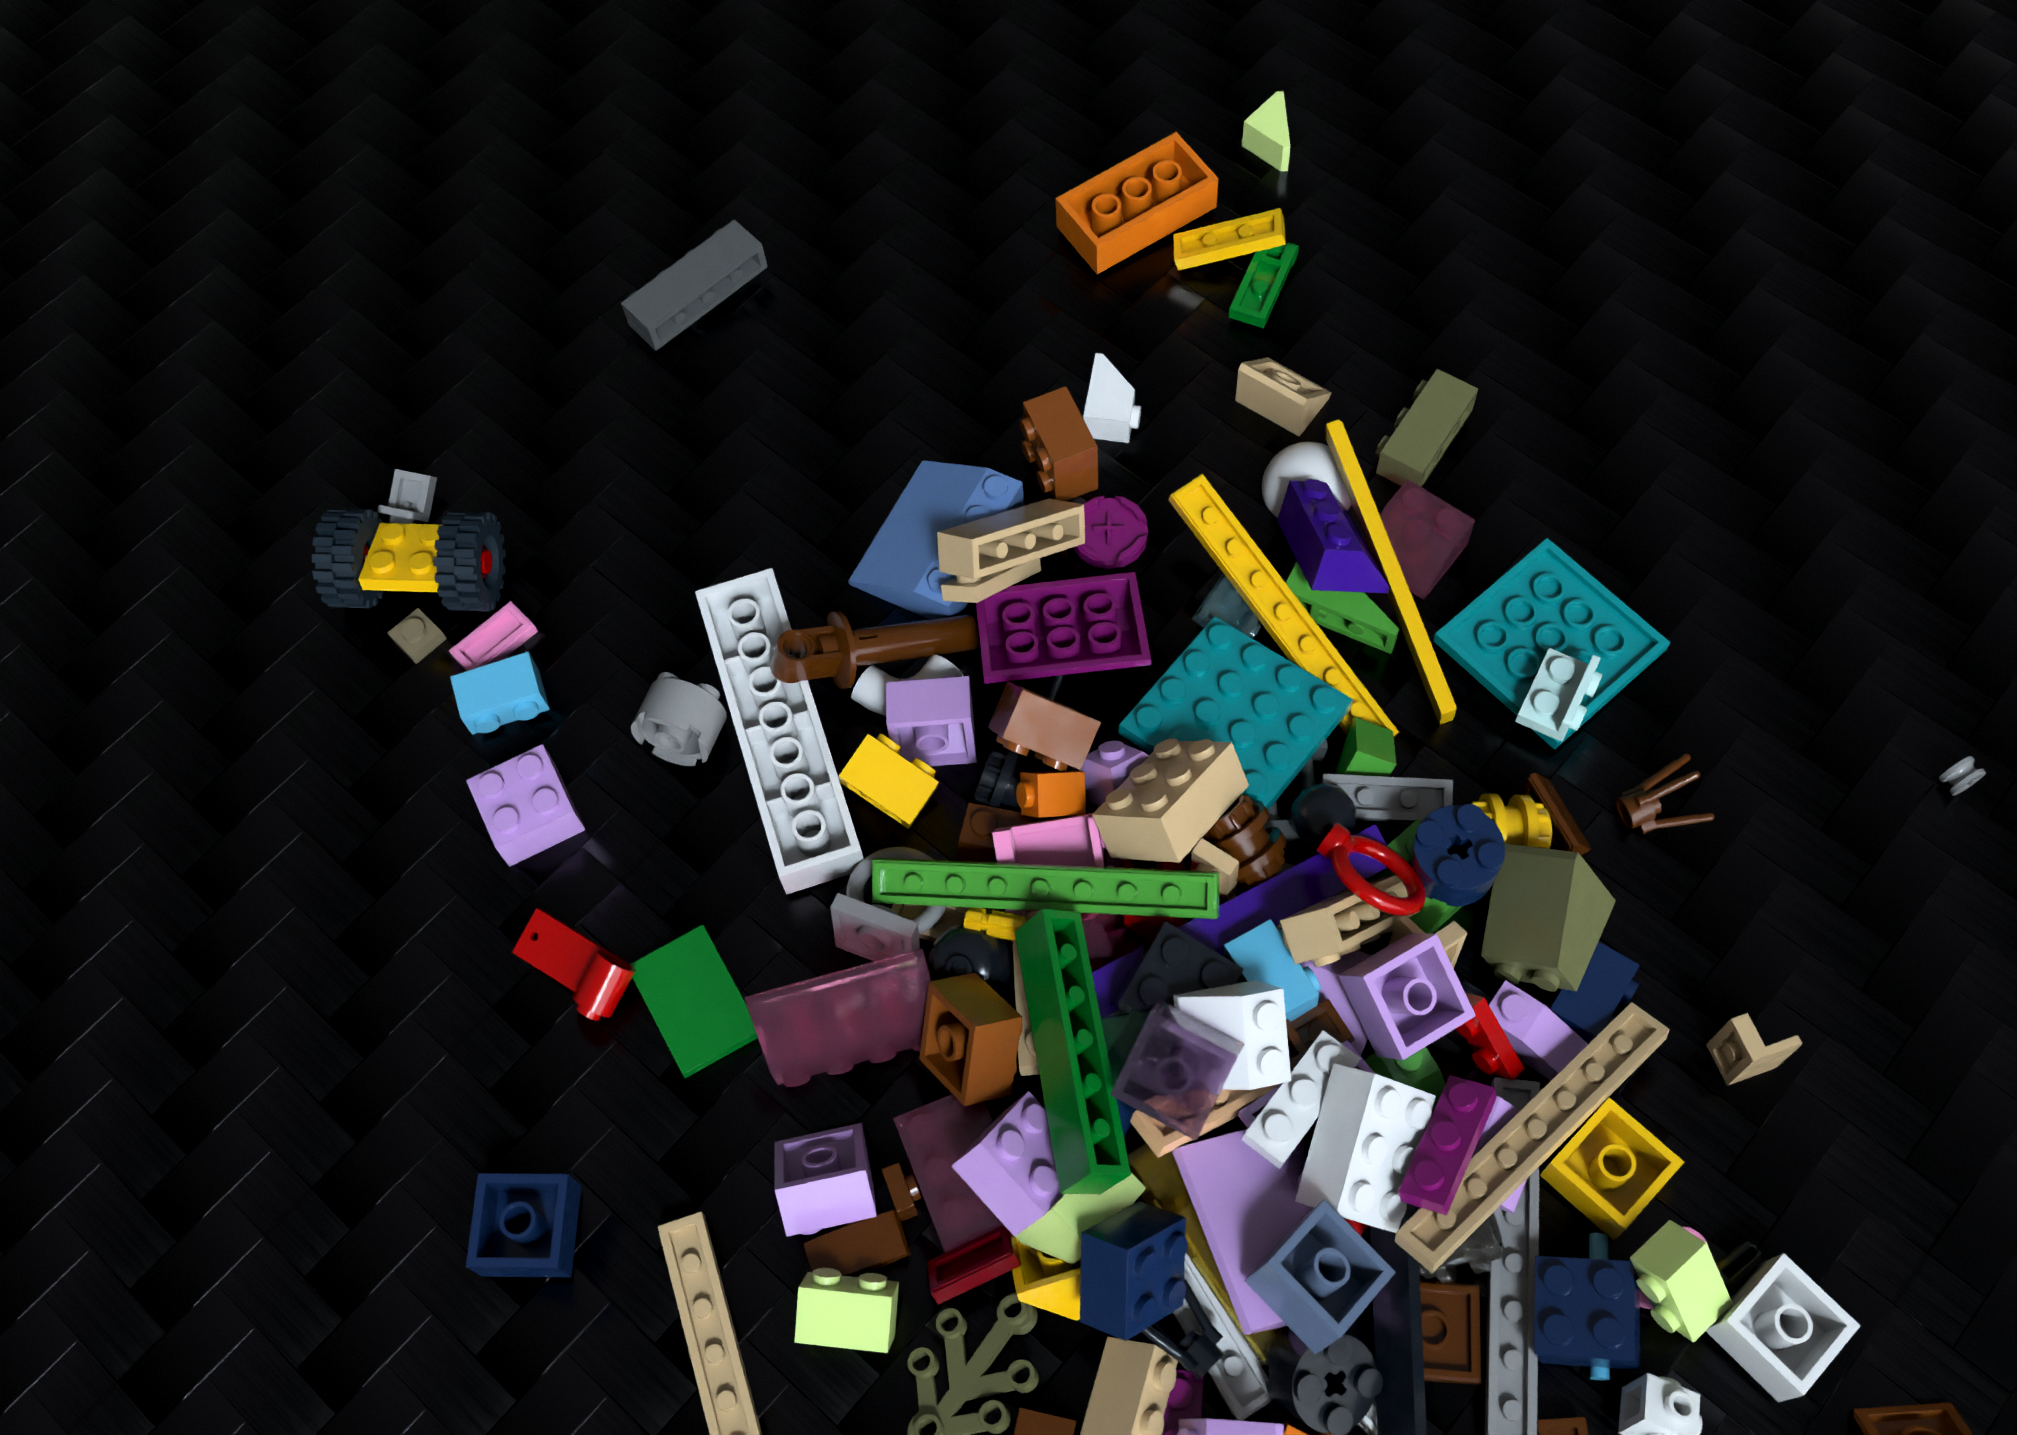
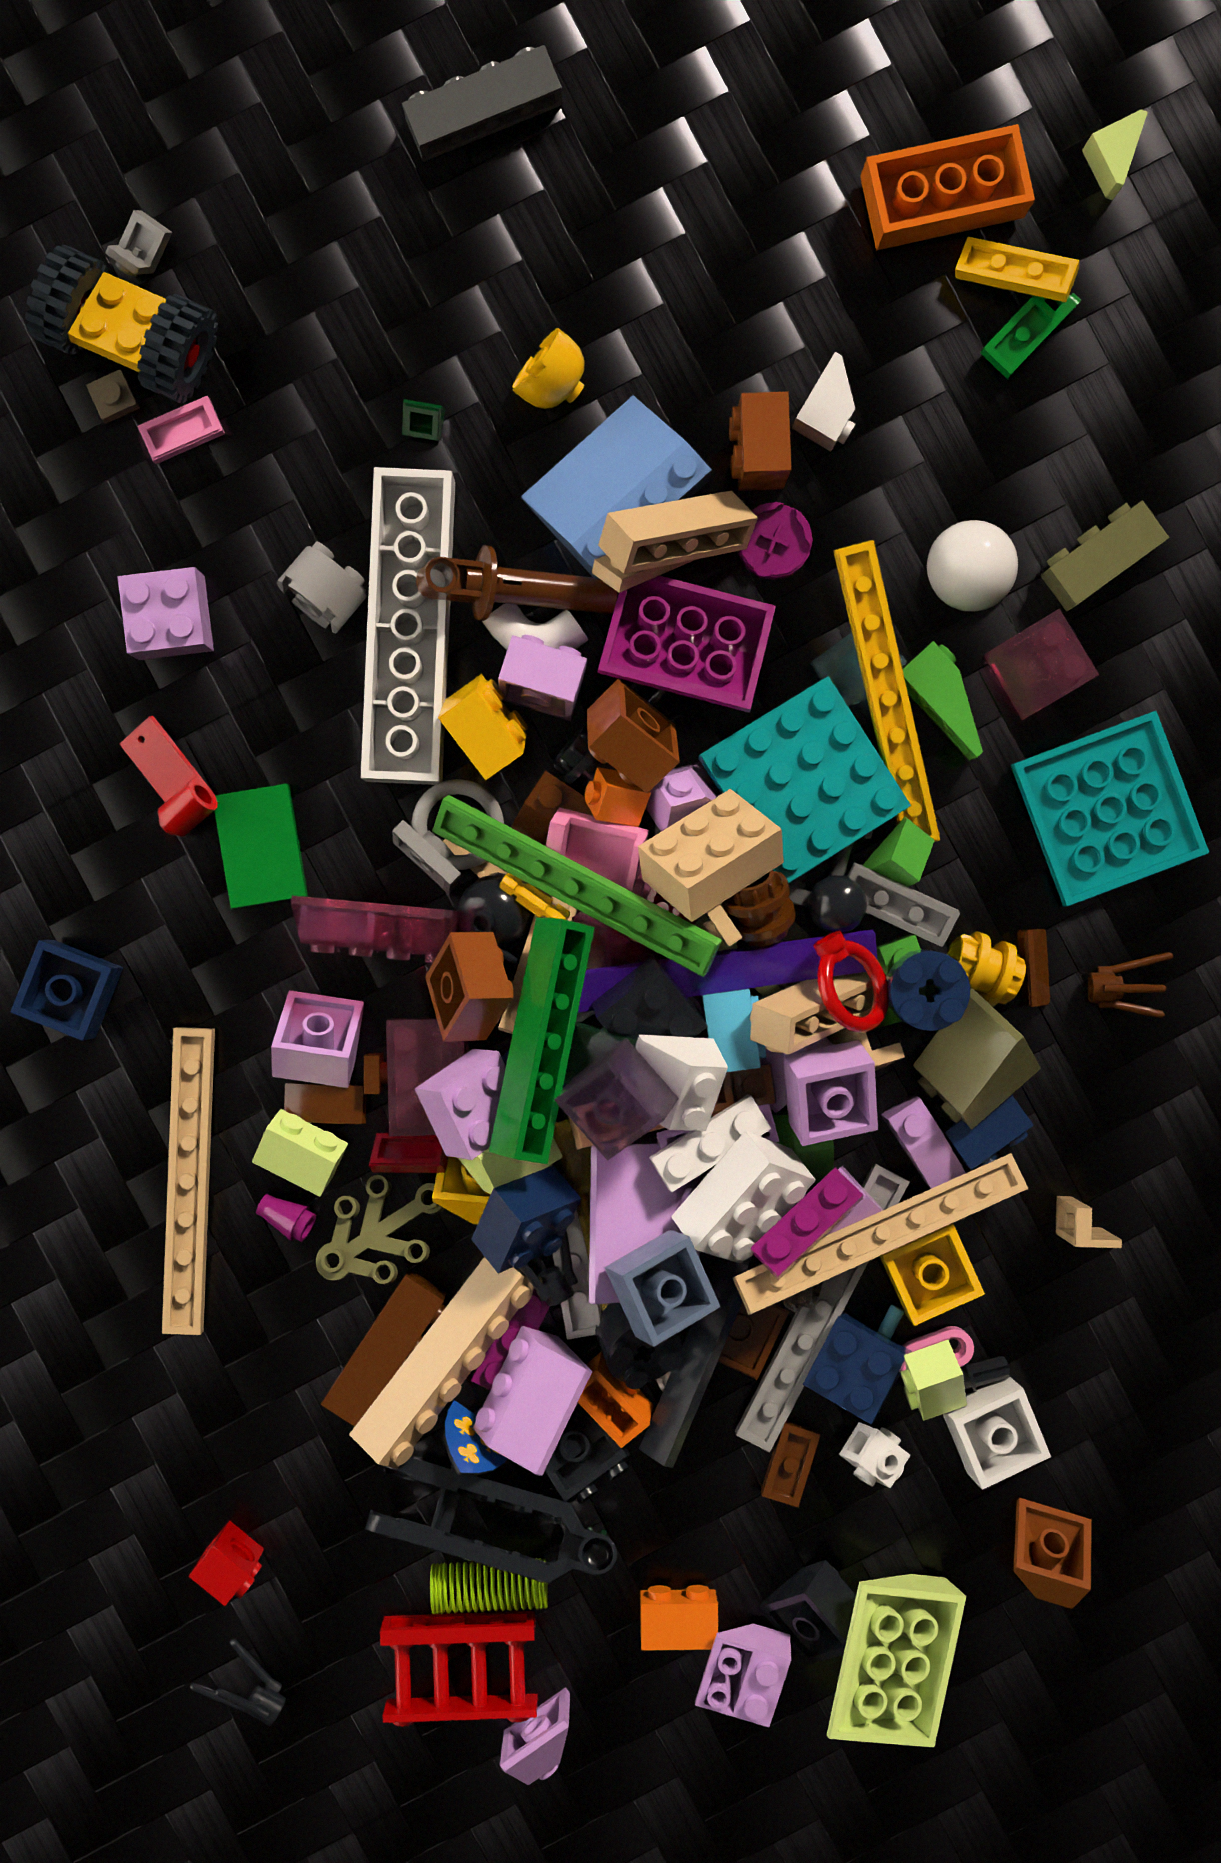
camera: 15 degrees right, 25 degrees up
medium azure brick [450,652,550,735] -> none
tan slope [1235,357,1331,436] -> none
dark purple slope [1277,479,1390,593] -> none
yellow tile [1326,419,1457,725] -> none
red plate [1456,993,1525,1080] -> none
light aqua bracket [1515,648,1603,742] -> none
none -> magenta cone [256,1194,316,1242]
none -> dark green slope [402,399,445,441]
none -> yellow cylinder [512,328,584,409]

